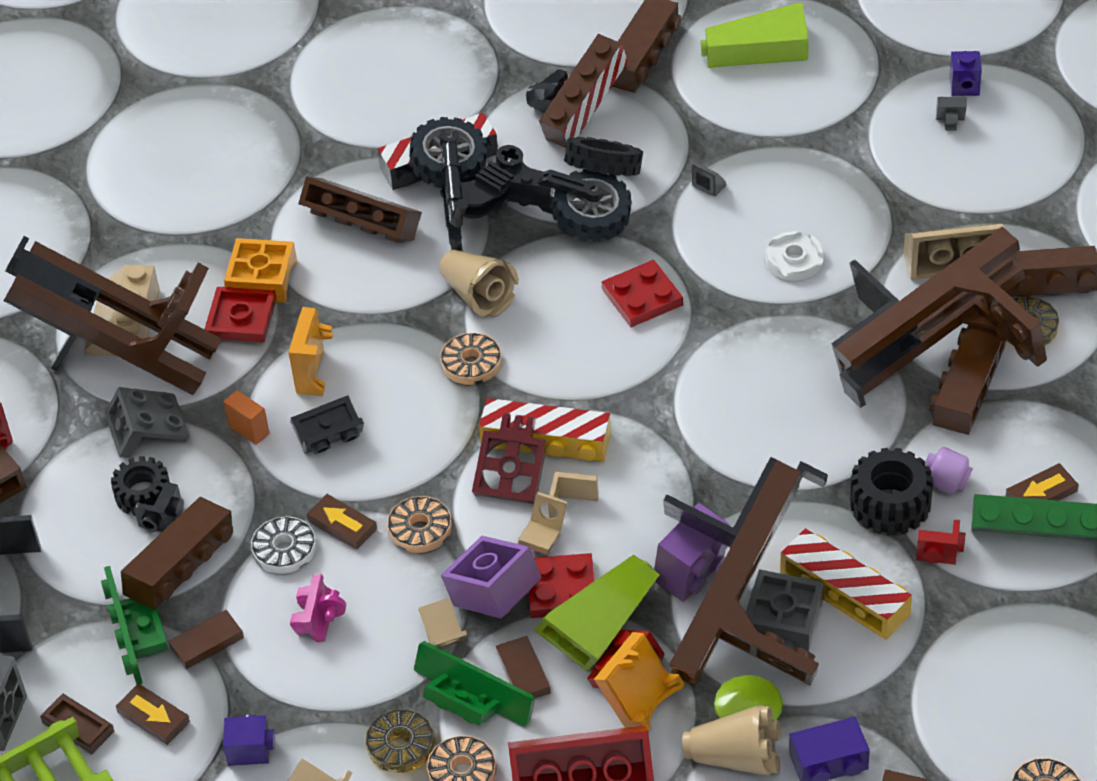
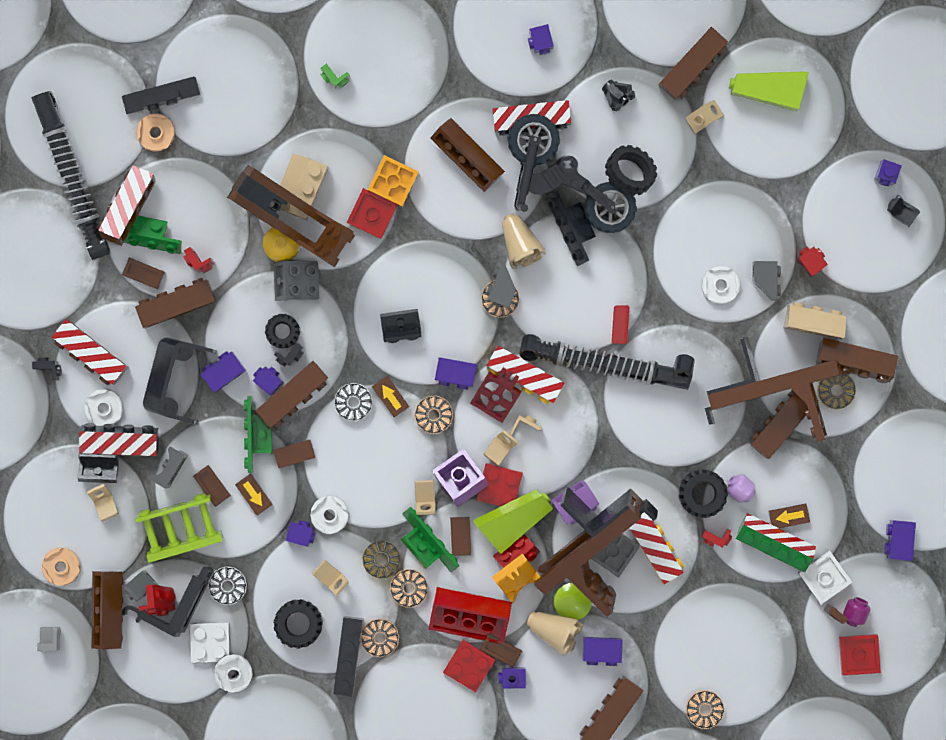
camera: 15 degrees right, 40 degrees up
orange piece [223,390,270,445] -> none
light orange piece [288,307,333,396] -> none
dark pink hips [290,574,347,642] -> none
reddish brown brick [539,34,628,148] -> none
red plate [601,260,683,328] -> none
dark grey slope [691,162,726,197] -> none
dark grey tile [936,97,967,131] -> none
none -> dark purple brick [201,351,247,393]
none -> dark purple brick [253,366,284,396]
none -> yellow cylinder [262,227,300,262]
none -> white tile [310,496,349,534]
none -> bright green bracket [320,63,350,89]
none -> dark purple brick [435,357,477,390]
none -> dark grey slope [485,264,516,308]
none -> black piece [519,334,695,390]
none -> dark purple brick [527,24,554,55]
none -> black bracket [546,191,596,266]
none -> red slope [611,305,630,344]
none -> tan bracket [686,100,724,134]
none -> dark grey slope [752,261,781,301]
none -> red brick [797,246,828,277]
none -> black bracket [887,195,920,227]

